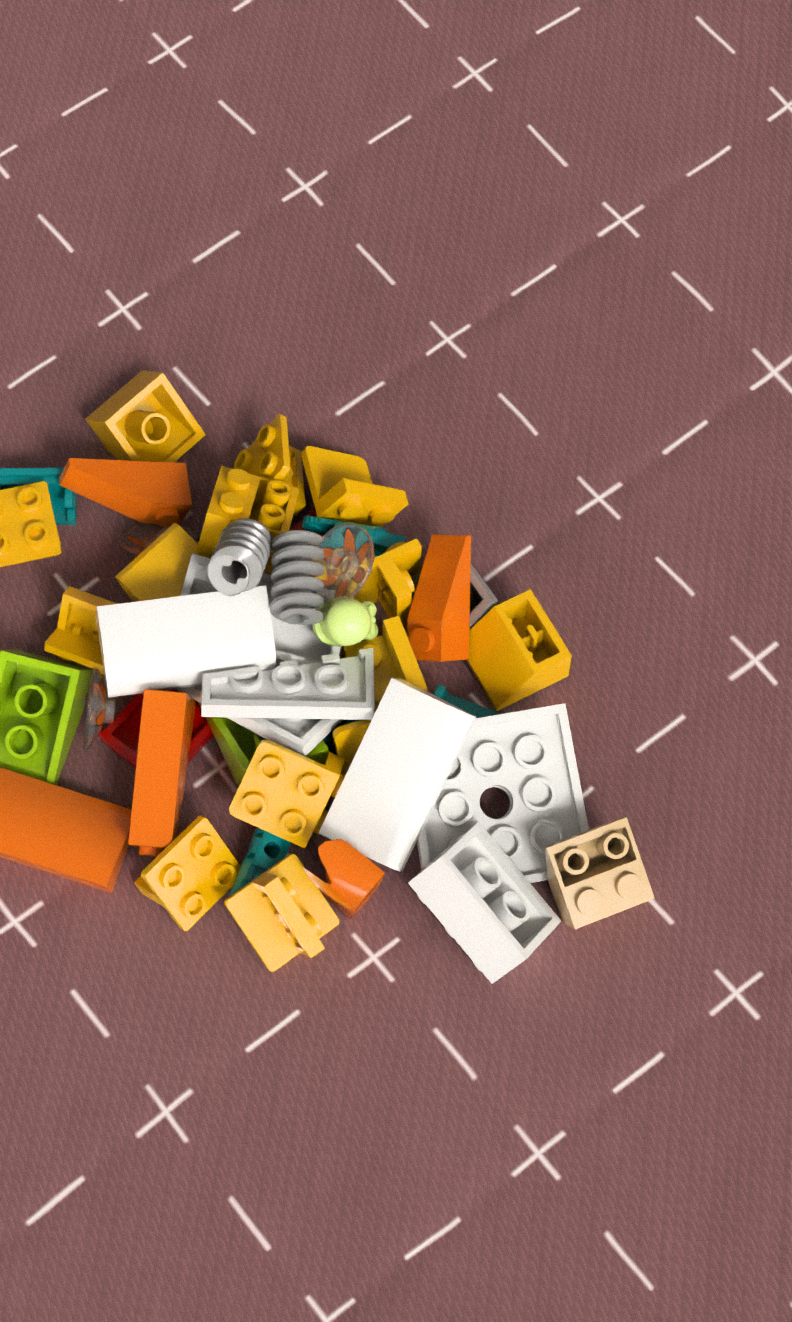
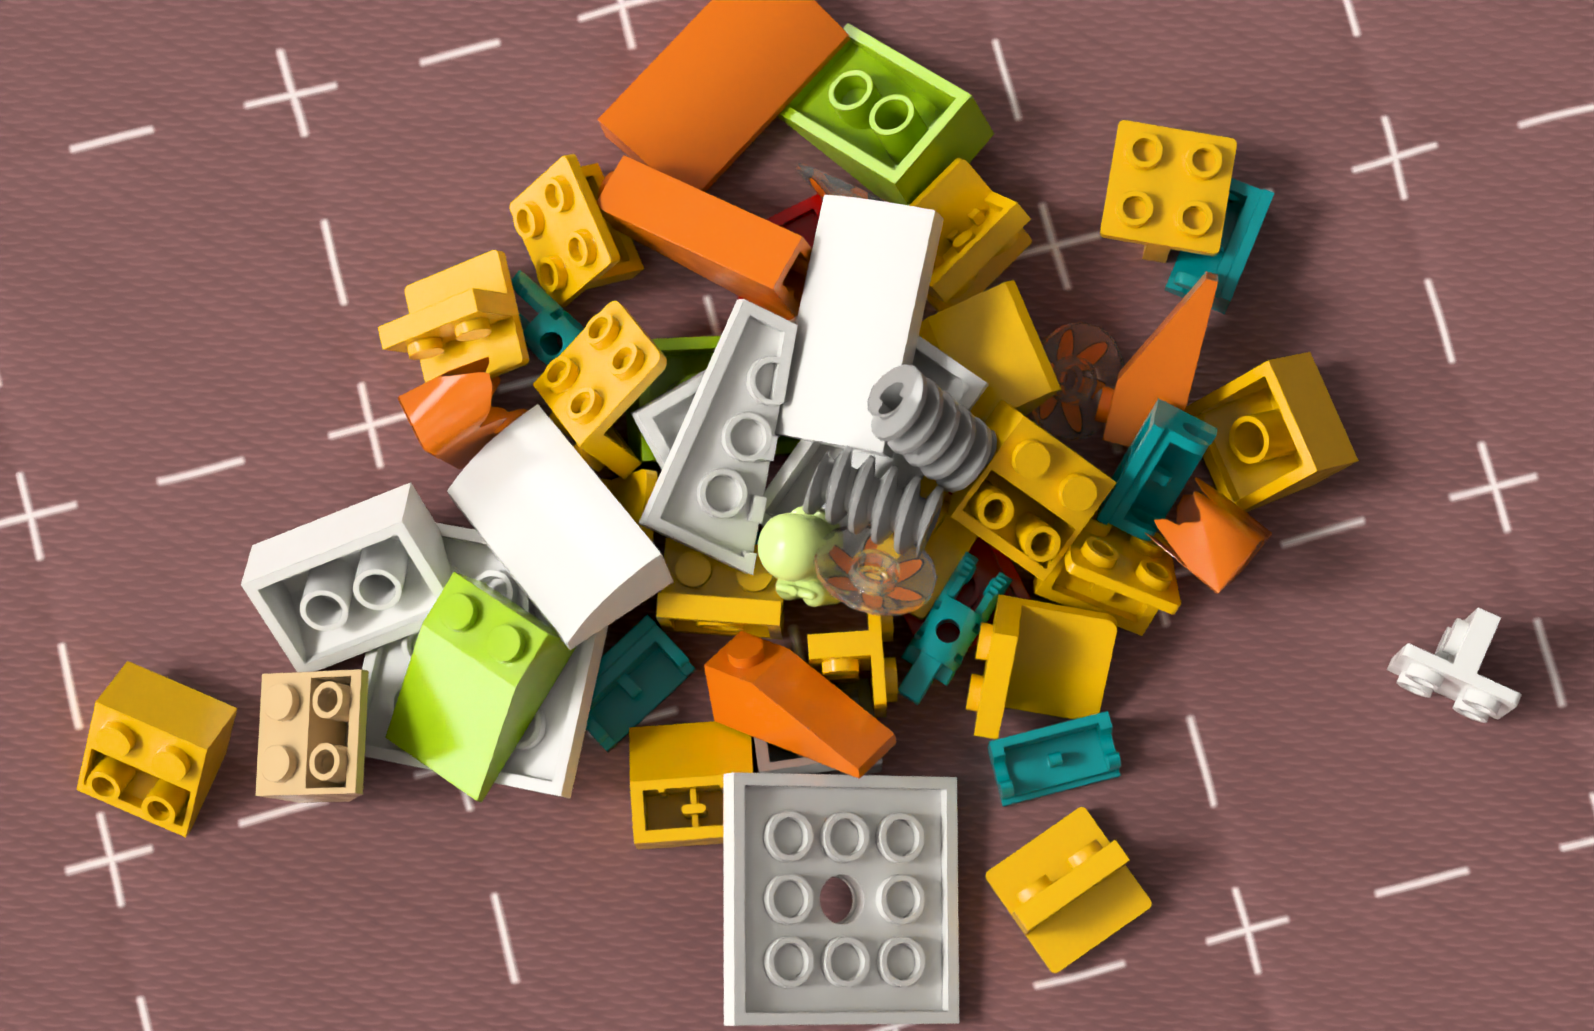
camera: 120 degrees right, 15 degrees up
none -> yellow slope [76,661,237,838]
none -> lime slope [385,572,577,802]
none -> white piece [723,772,959,1026]
none -> yellow bracket [985,807,1152,974]
none -> teal hinge [987,711,1121,807]
none -> teal hinge [1096,398,1218,541]
none -> orange piece [1145,477,1272,593]
none -> white bracket [1387,607,1522,723]

